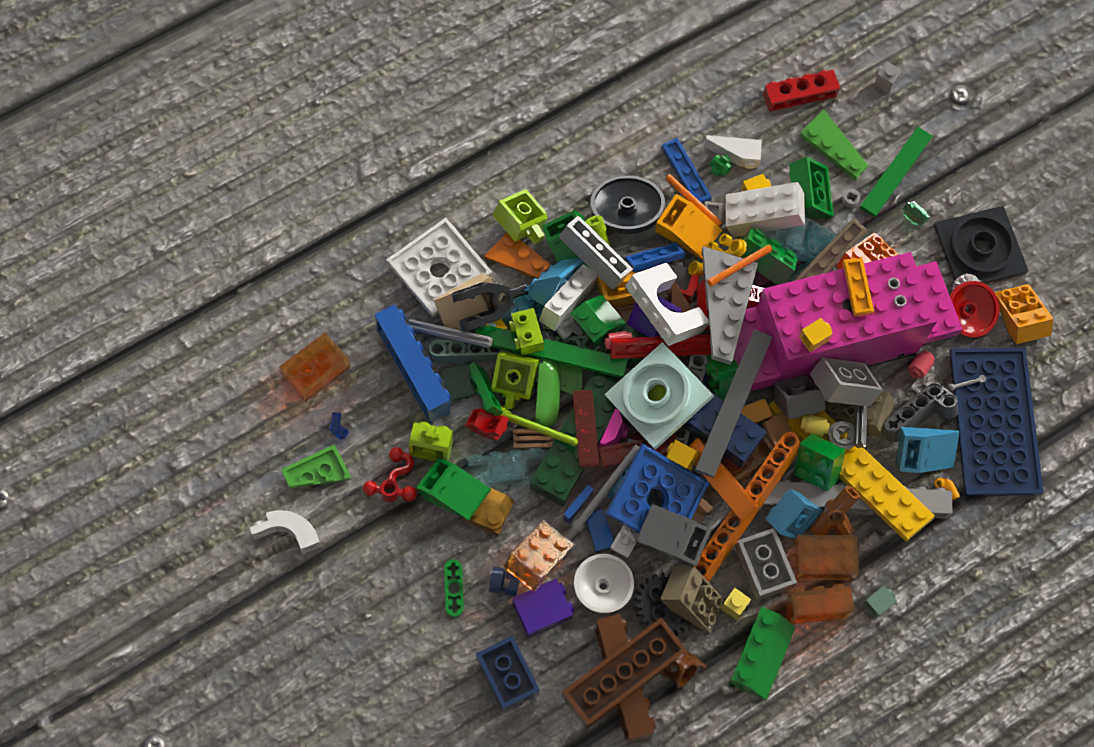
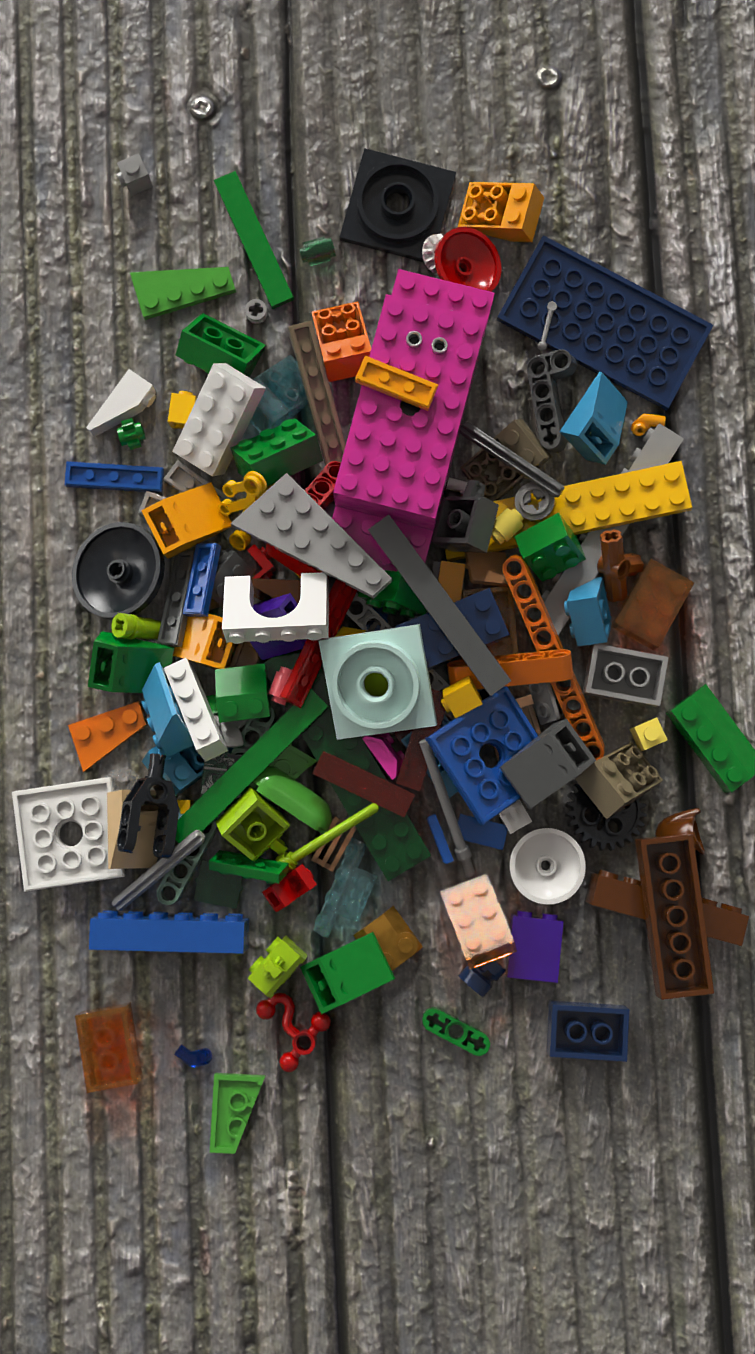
camera: 50 degrees left, 15 degrees up
white arch [249,510,321,554] -> none
lime hinge [492,189,548,244] -> none
lime brick [509,308,544,355] -> none
light grey brick [559,216,632,290] -> none
orange bar [665,174,723,227] -> none
orange bar [707,245,772,287] -> none
red brick [763,70,840,112] -> none
clear orange brick [785,584,854,624] -> none
yellow brick [799,318,833,353] -> none
light grey brick [810,357,883,407] -> none
sand green brick [862,586,897,620] -> none
coral brick [908,350,935,379] -> none

